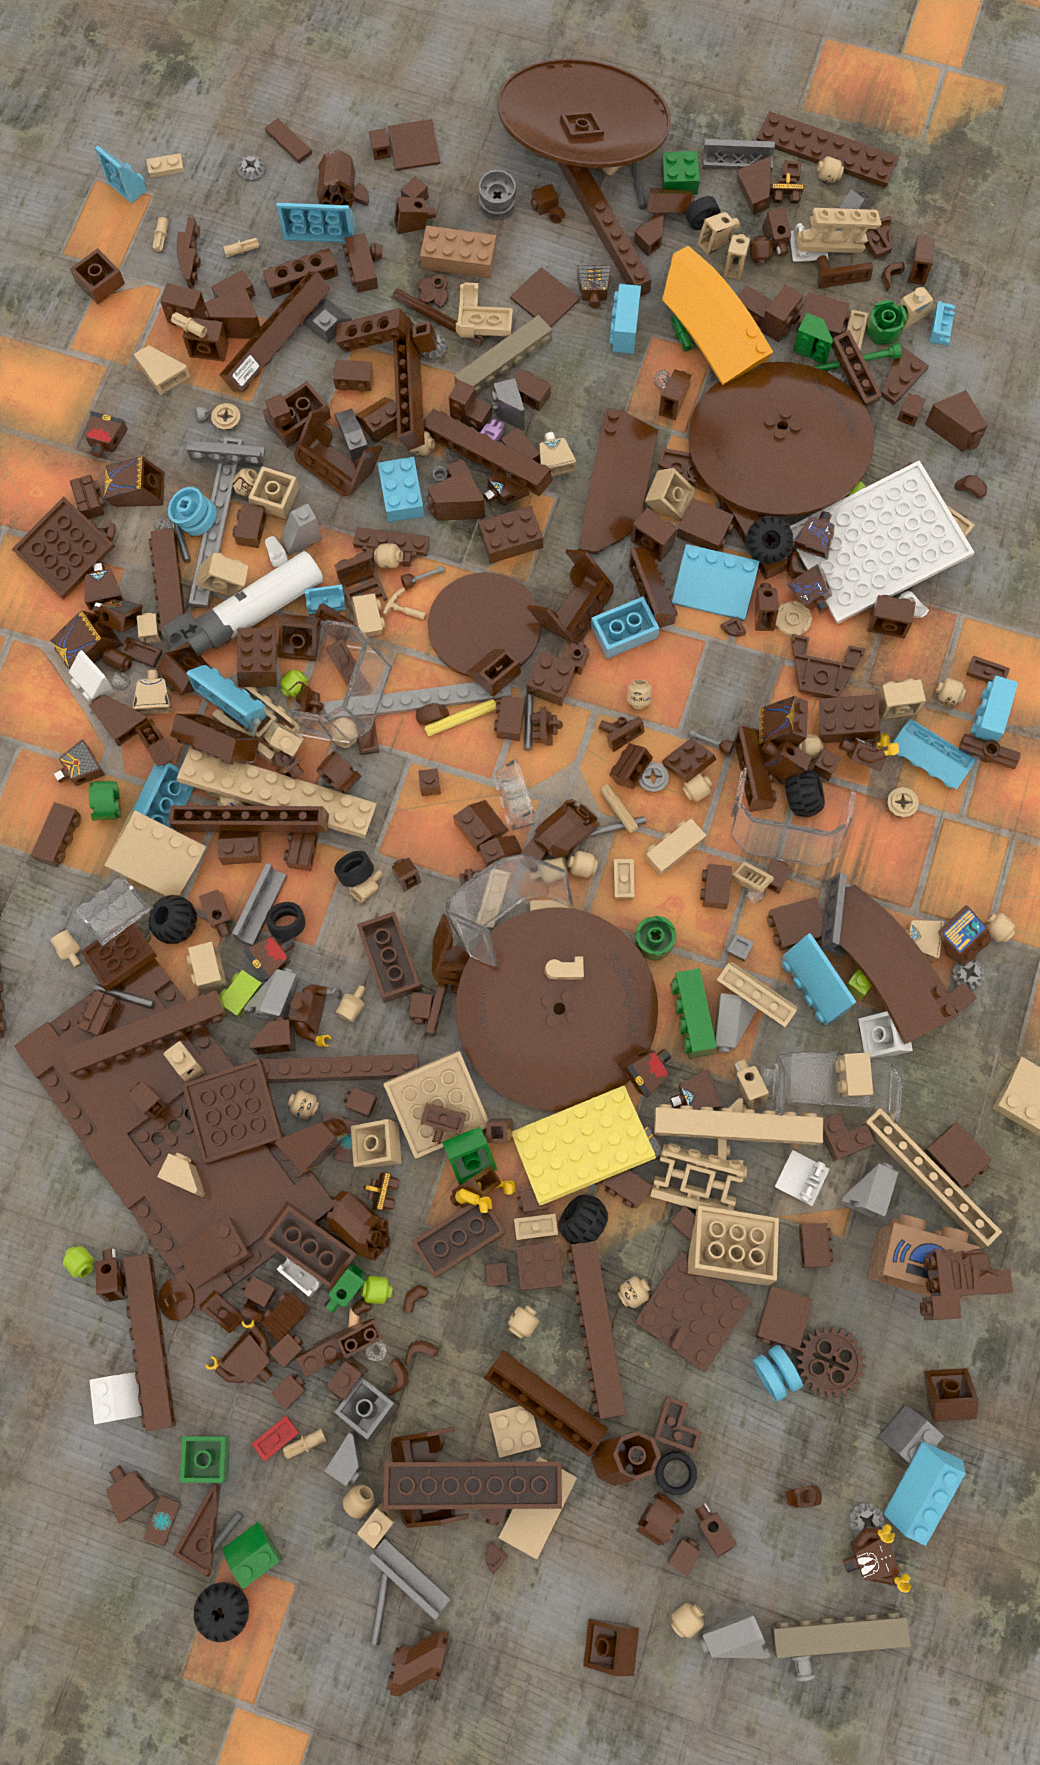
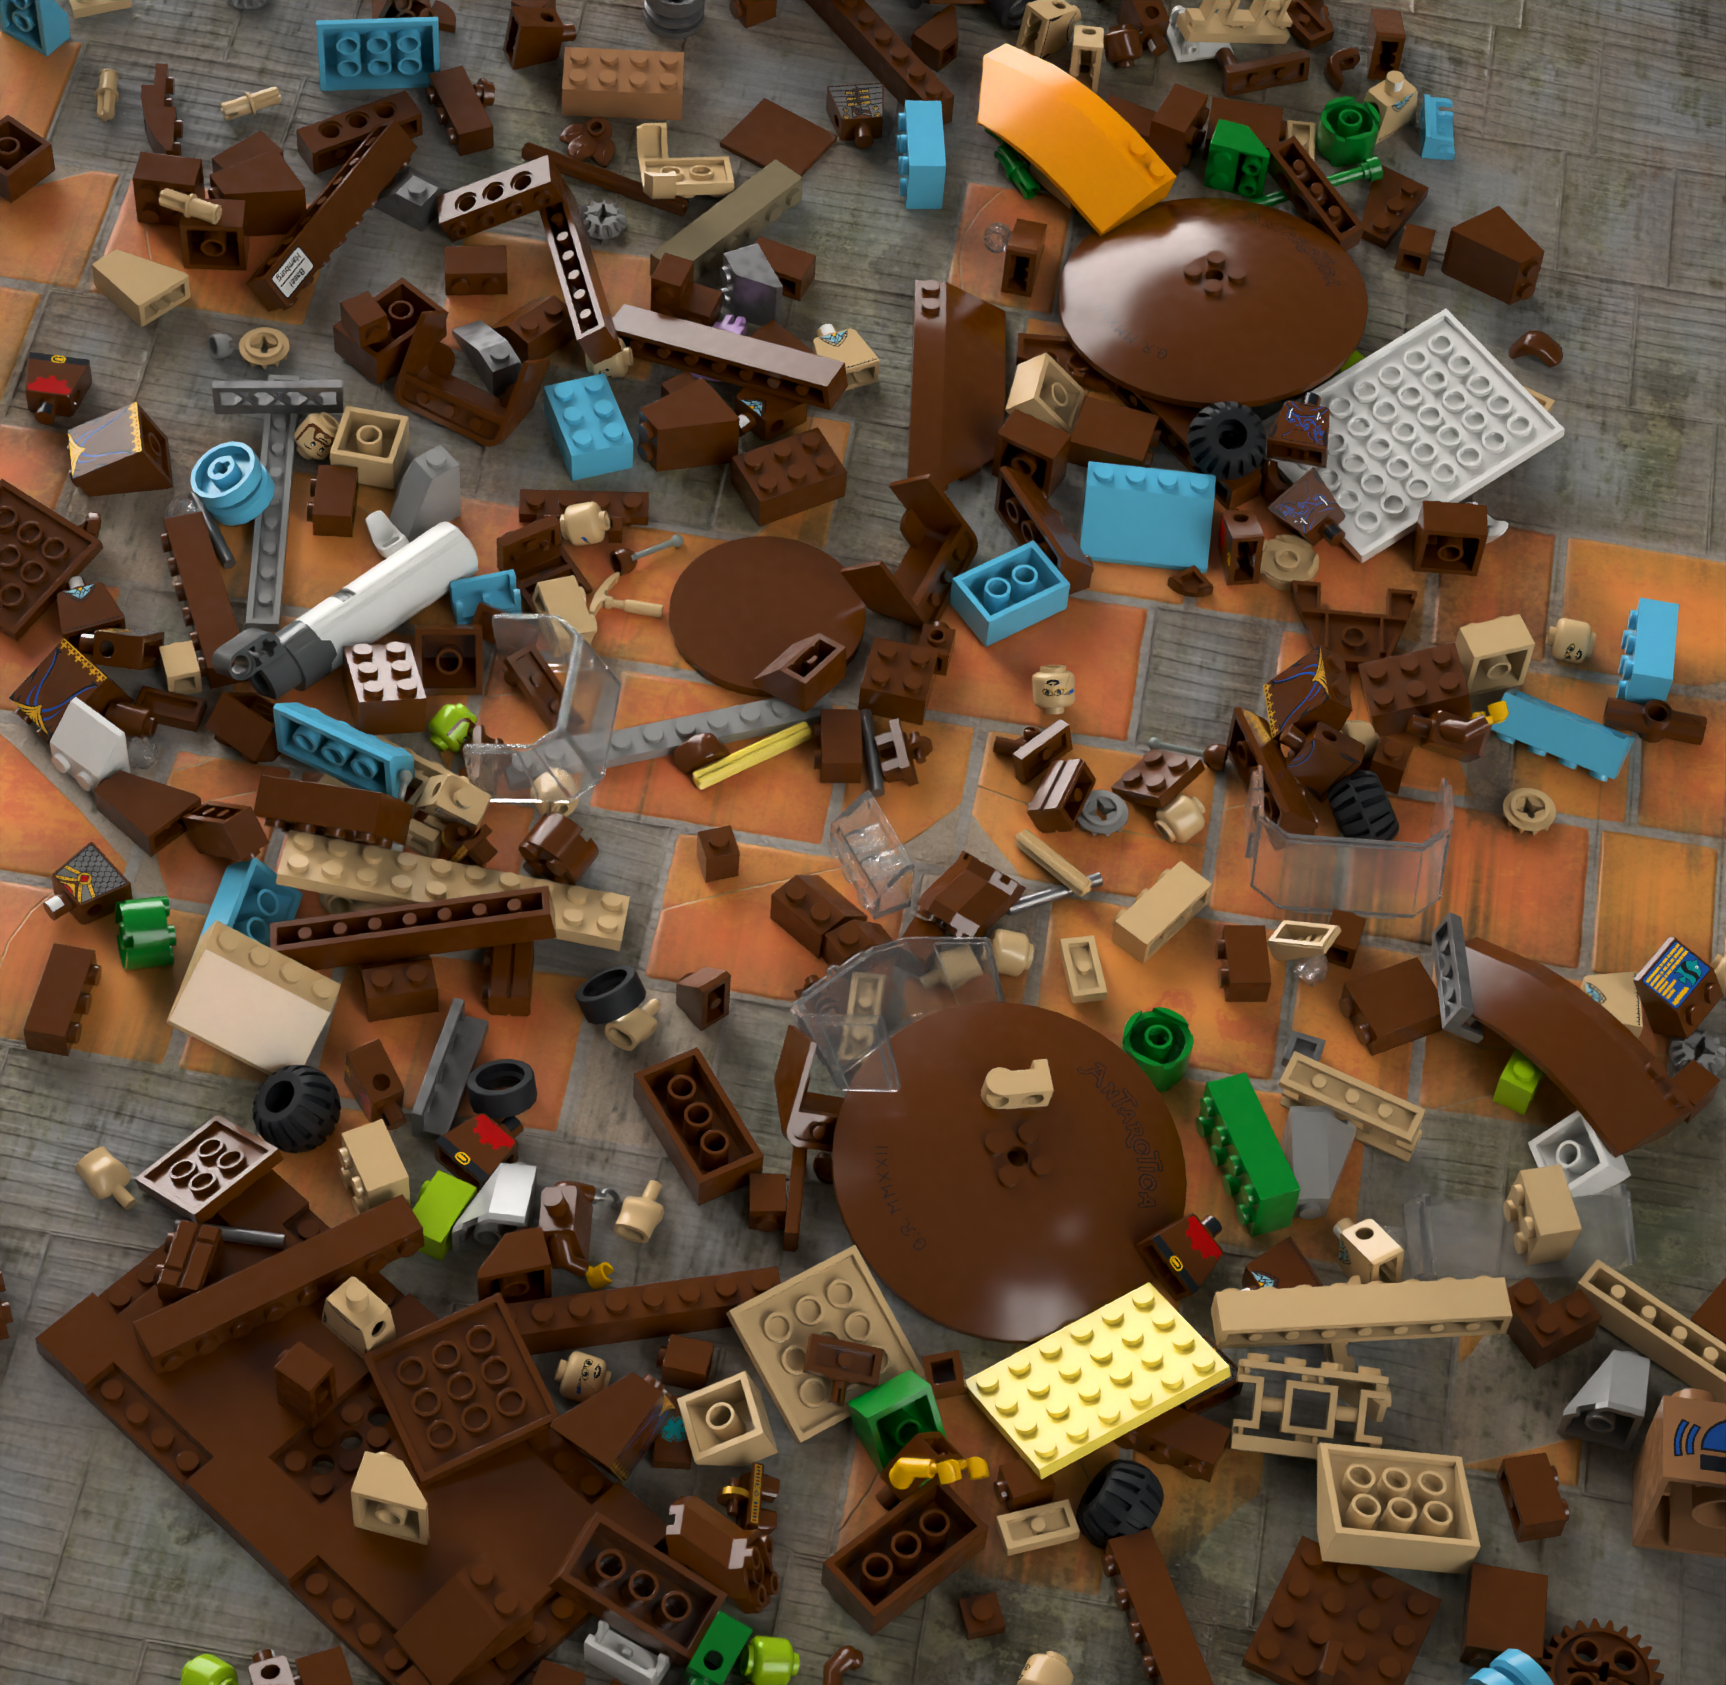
camera: 15 degrees left, 20 degrees down
reddish brown brick [70,475,106,519] -> none
clear slope [74,875,151,946] -> none
tan torso [133,670,173,715] -> none
tan brick [196,553,248,597] -> none
reddish brown tile [355,715,379,755] -> none
reddish brown brick [412,321,437,354] -> none
light grey hinge [432,465,447,481] -> none
reddish brown brick [516,1243,563,1291] -> none
reddish brown plate [549,206,565,224] -> none
tan head [618,1276,651,1308] -> none
reddish brown brick [669,1206,695,1240] -> none
white hinge [775,1150,830,1206] -> none
medium azure slope [781,933,856,1026] -> none
reddish brown plate [966,656,1010,682] -> none

